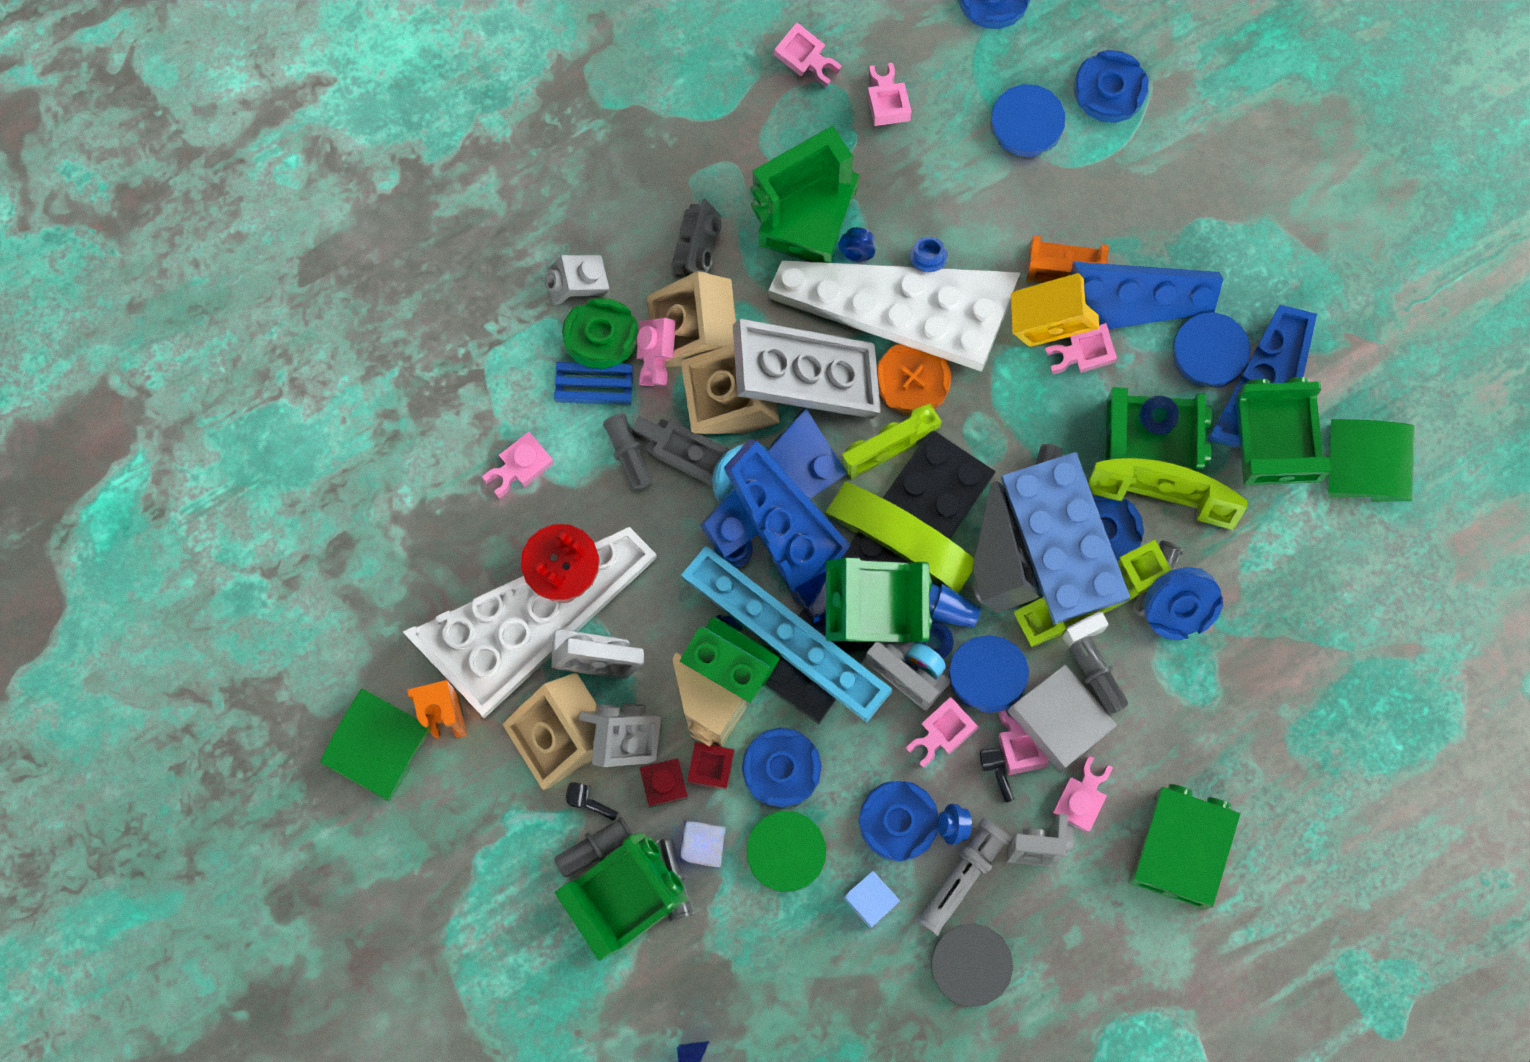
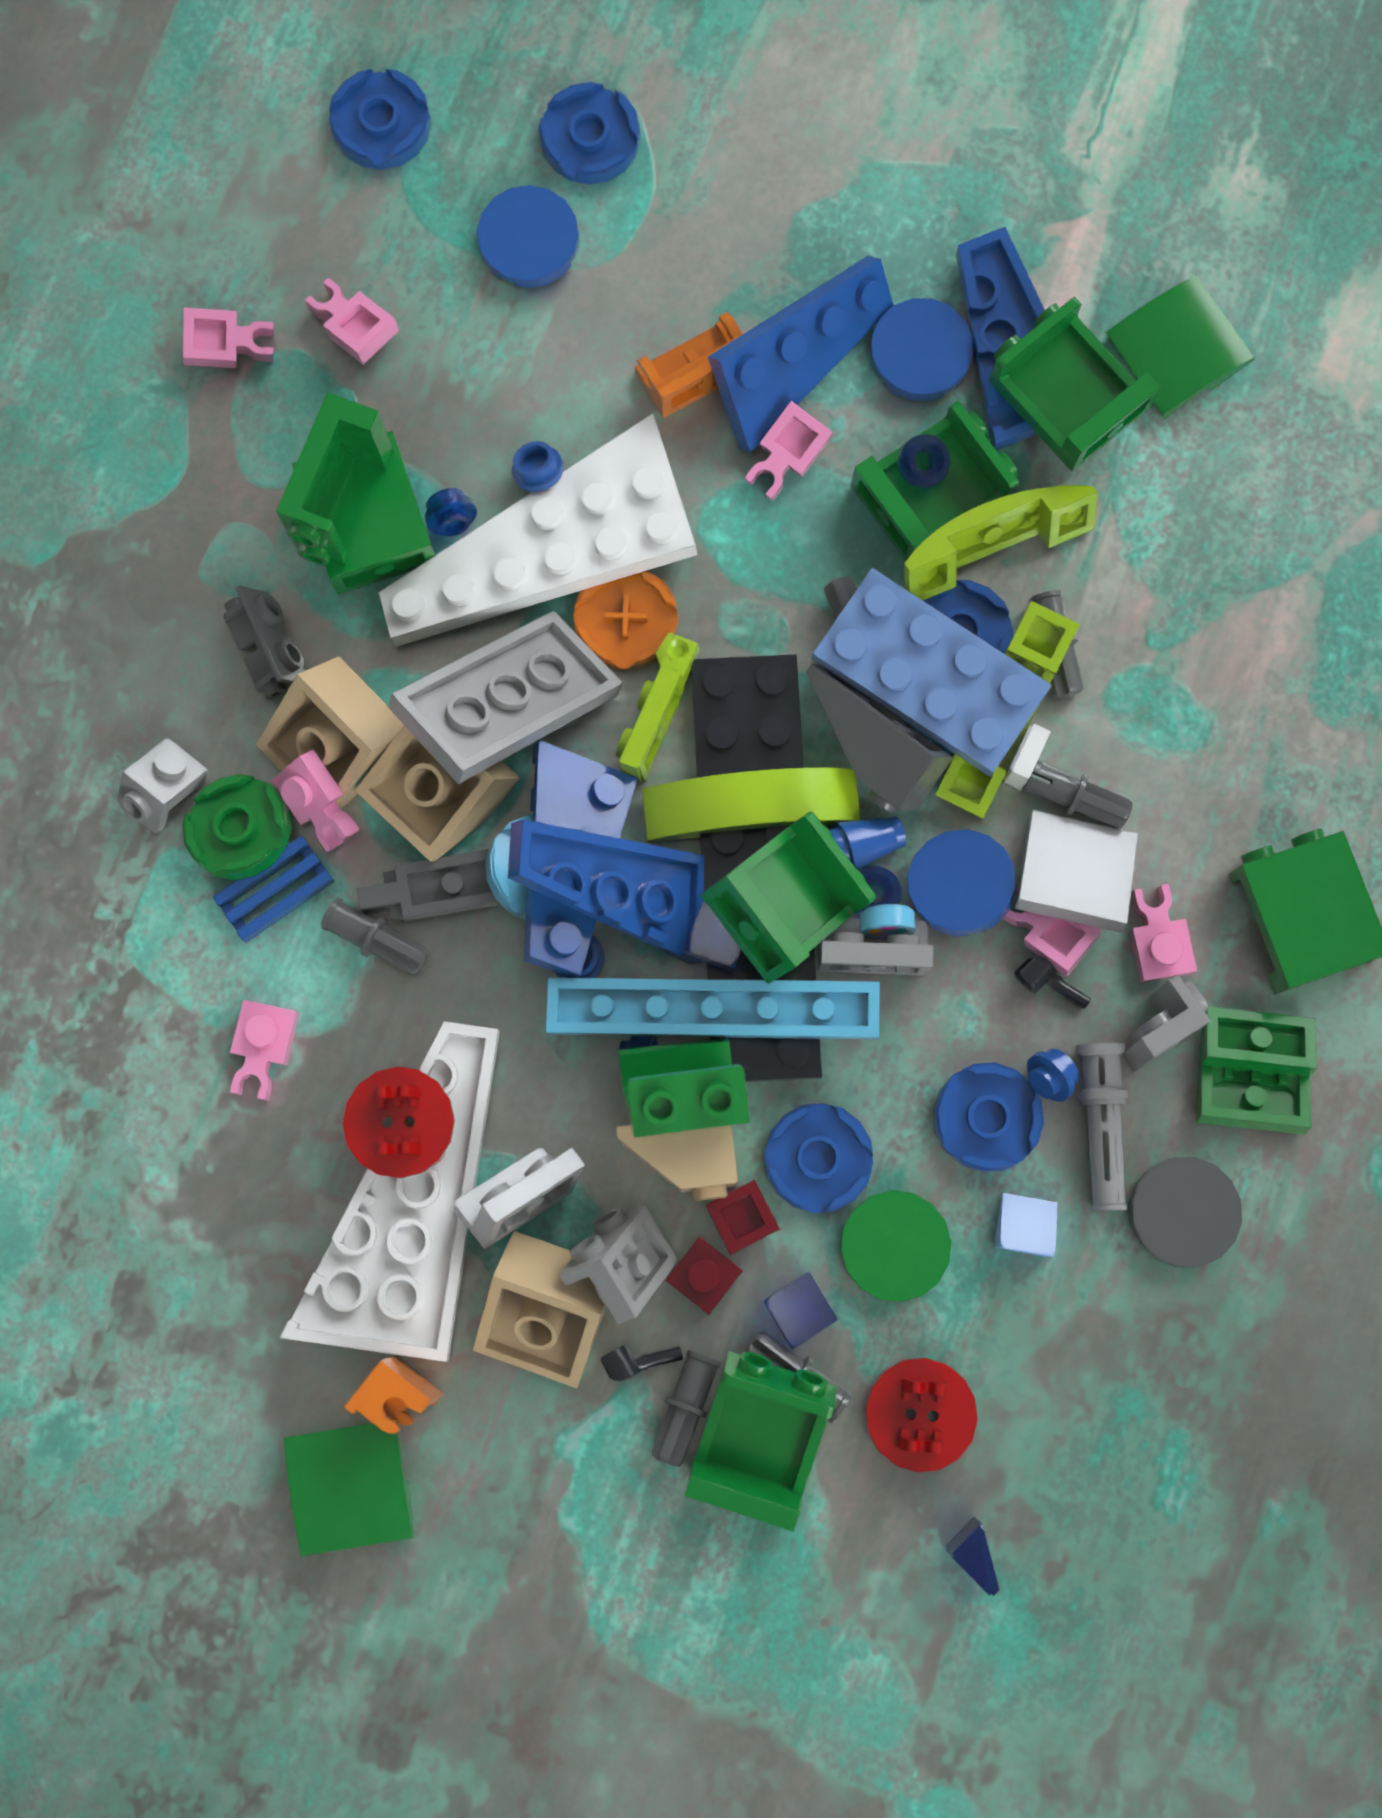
camera: 40 degrees left, 5 degrees up
bright pink plate [906,697,979,768] -> none
yellow panel [1011,273,1099,347] -> none
blue tile [1143,567,1223,640] -> none
none -> red plate [865,1357,978,1473]
none -> green slope [1196,1006,1317,1135]

